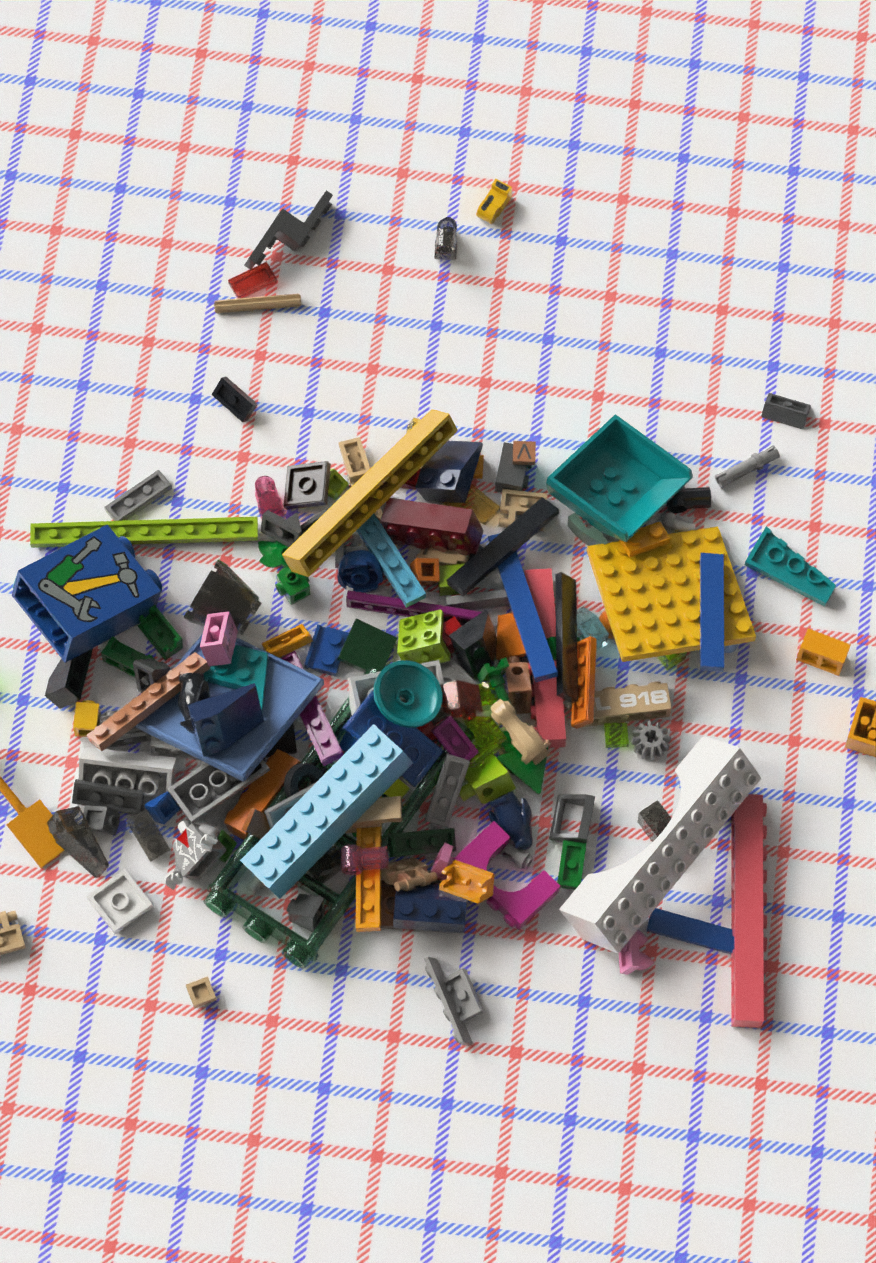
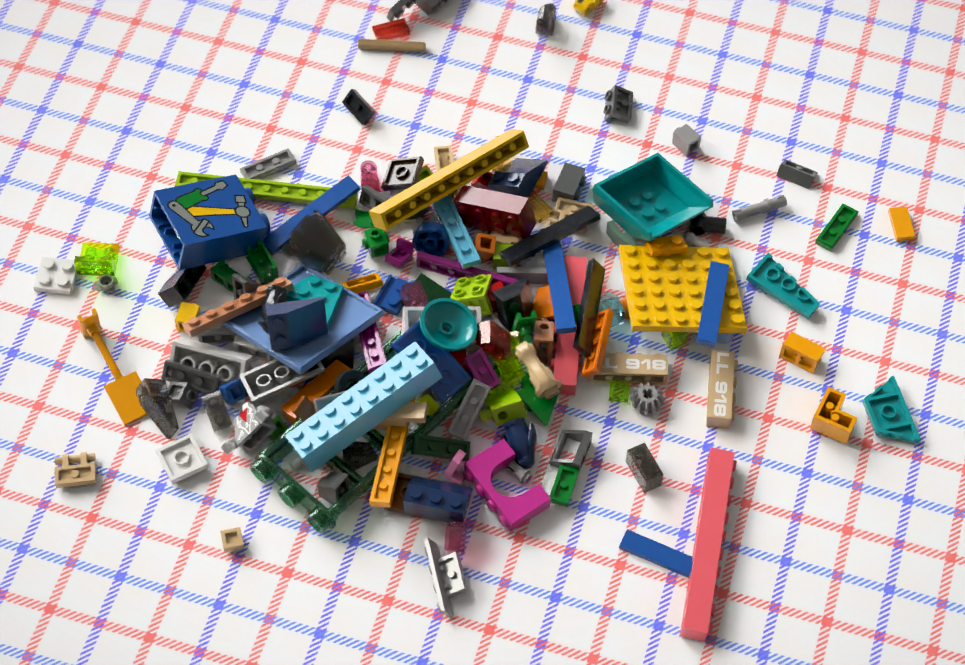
camera: 10 degrees right, 10 degrees down
bright pink brick [200,611,238,666] -> none
clear pink piece [341,845,389,875] -> none
tan plate [381,857,437,891] -> none
light orange hinge [439,860,495,904] -> none
nougat tile [513,441,536,465] -> none
white arch [559,736,762,953] -> none
bright pink tile [618,930,654,975] -> none
none -> blue tile [263,175,361,255]
none -> magenta bracket [385,237,414,268]
none -> clear pink brick [399,280,428,307]
none -> clear pink brick [444,521,468,553]
none -> dark grey bracket [603,85,633,123]
none -> light grey brick [672,123,701,156]
none -> tan brick [706,350,738,429]
none -> green tile [815,203,859,252]

